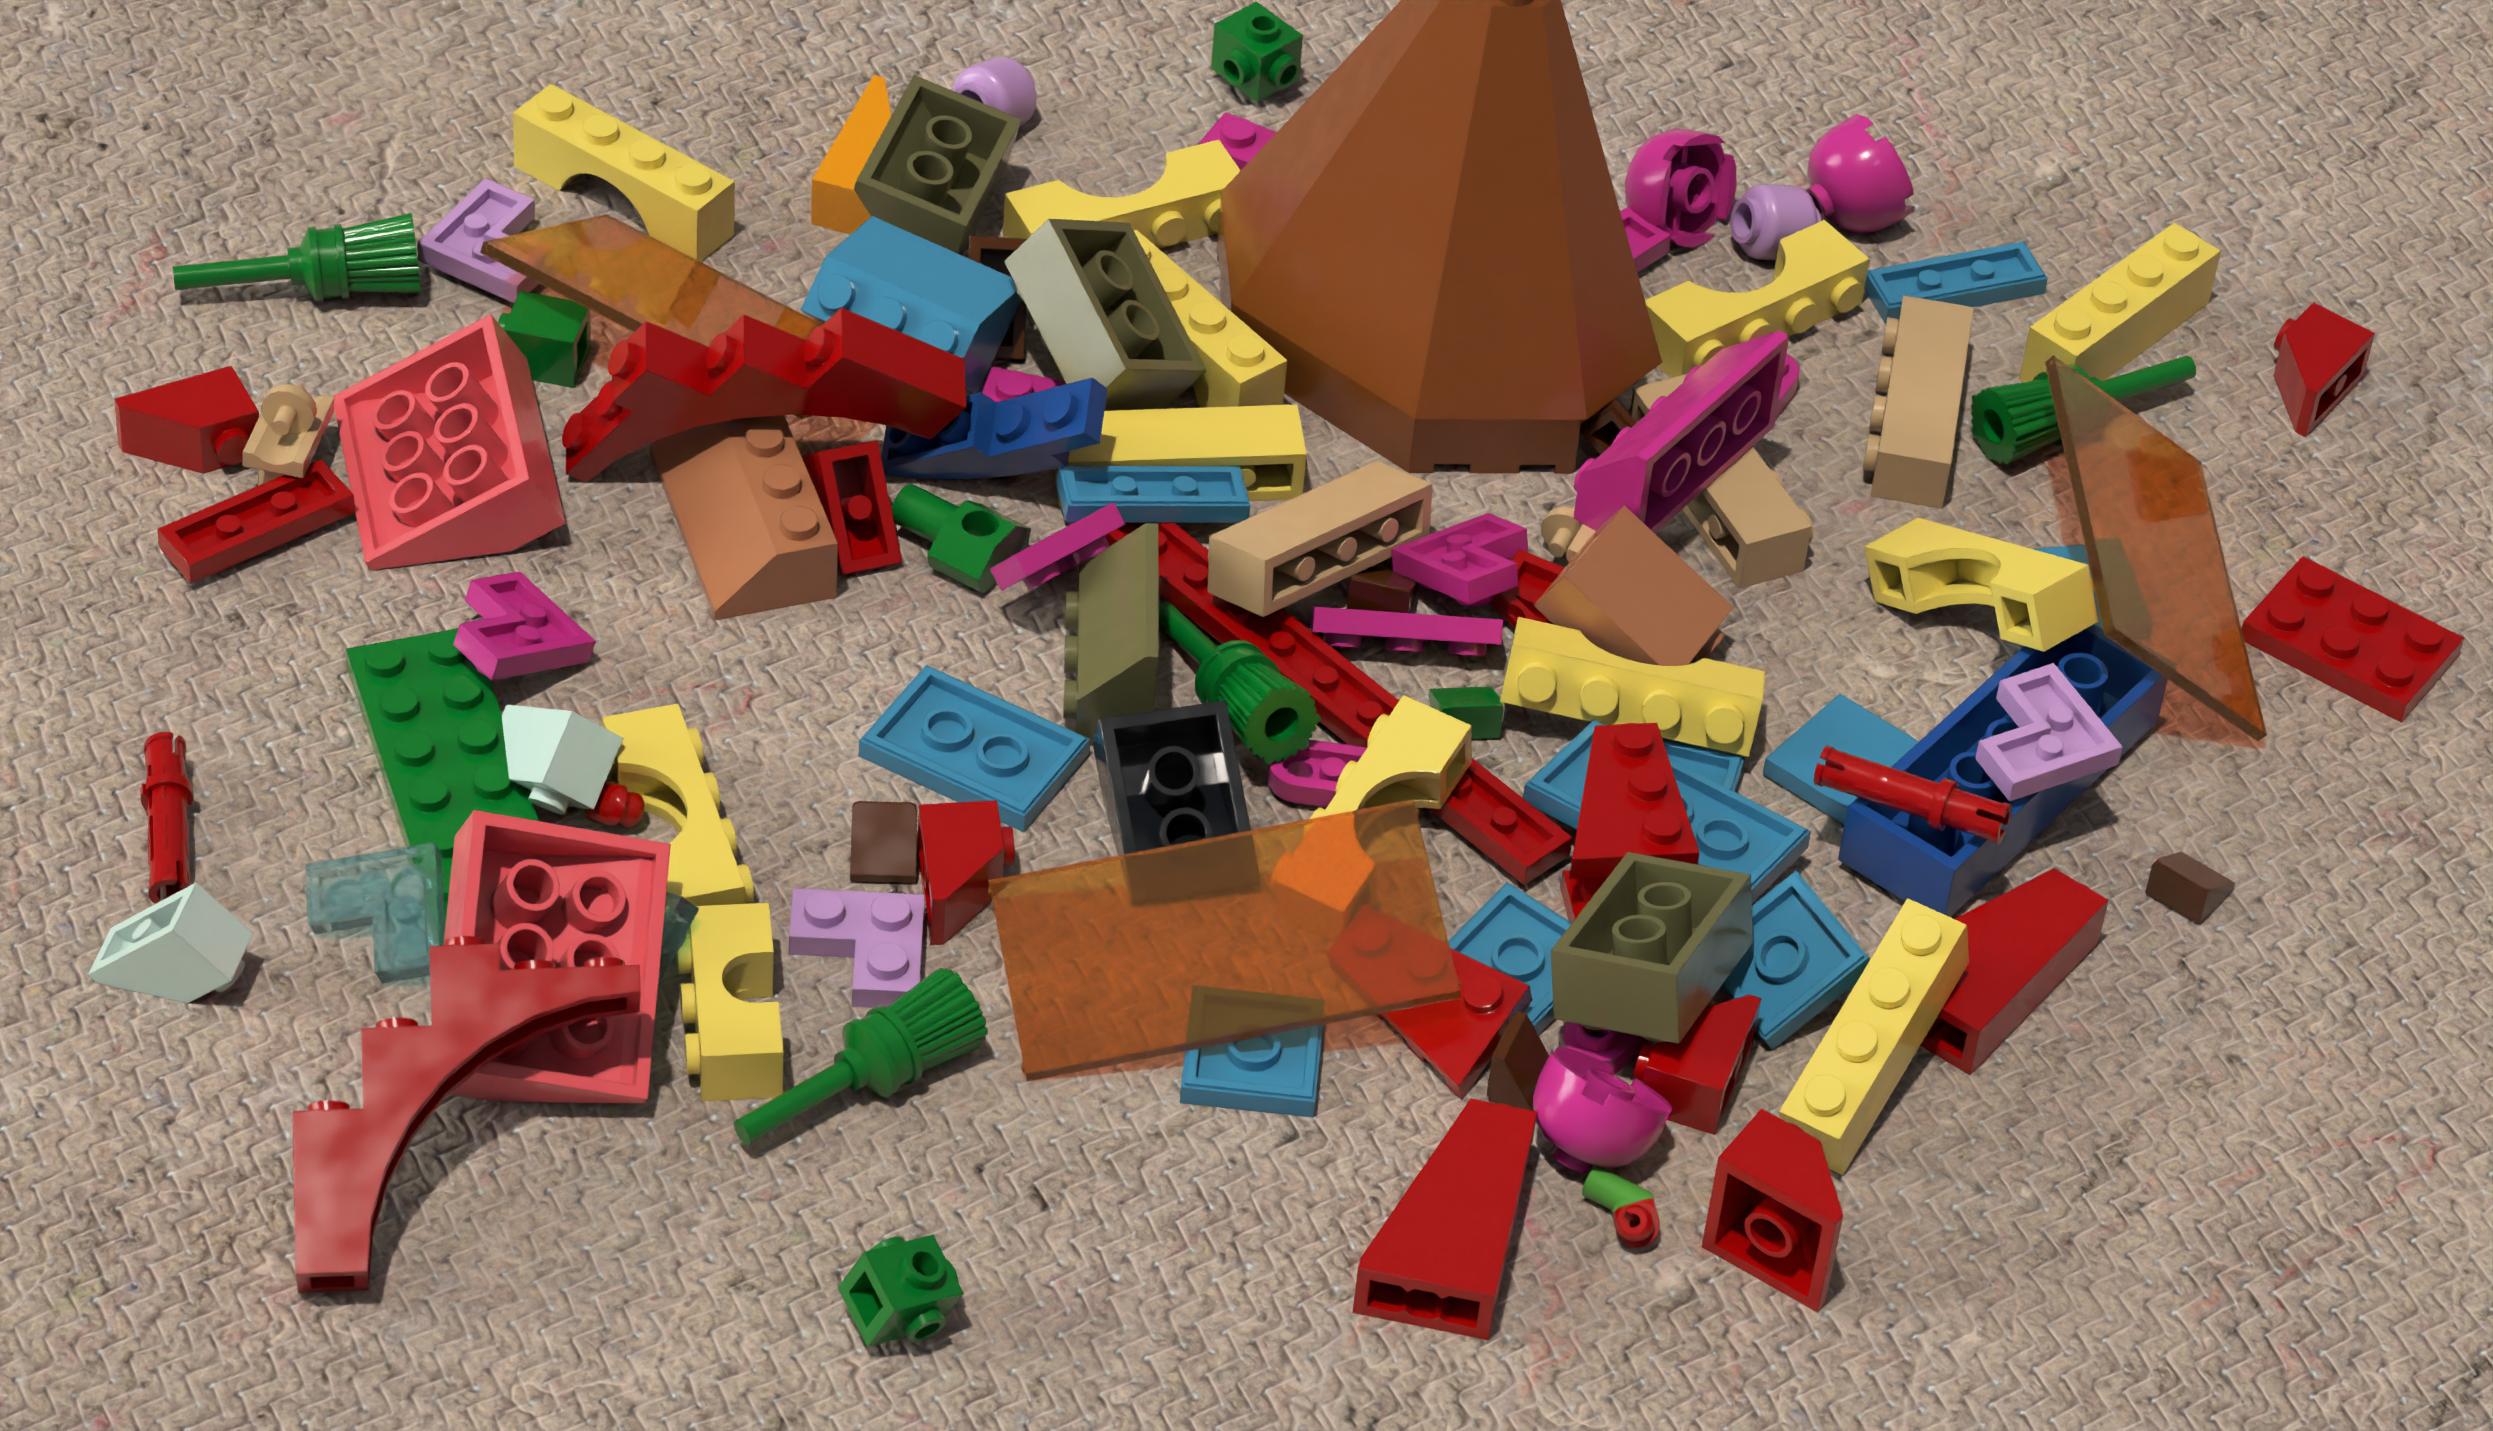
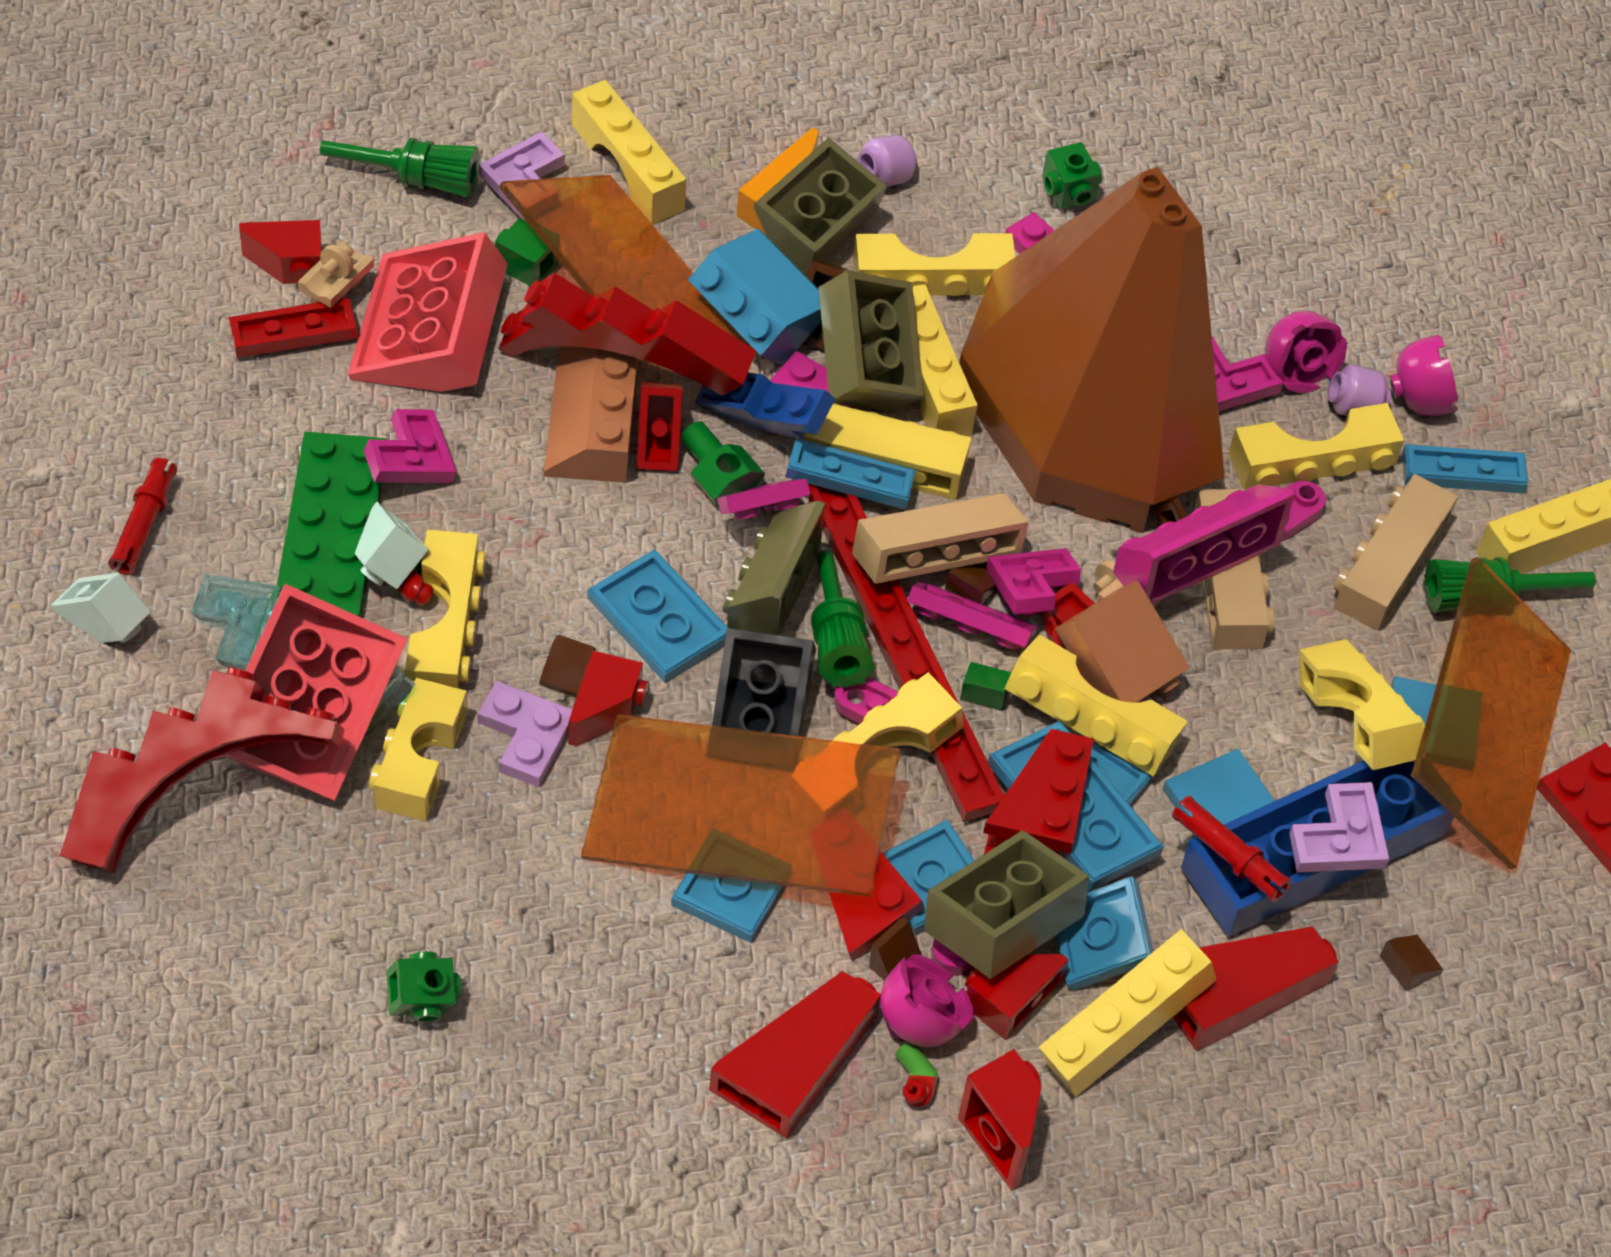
camera: 20 degrees right, 10 degrees up
green piece [734,968,988,1145] -> none

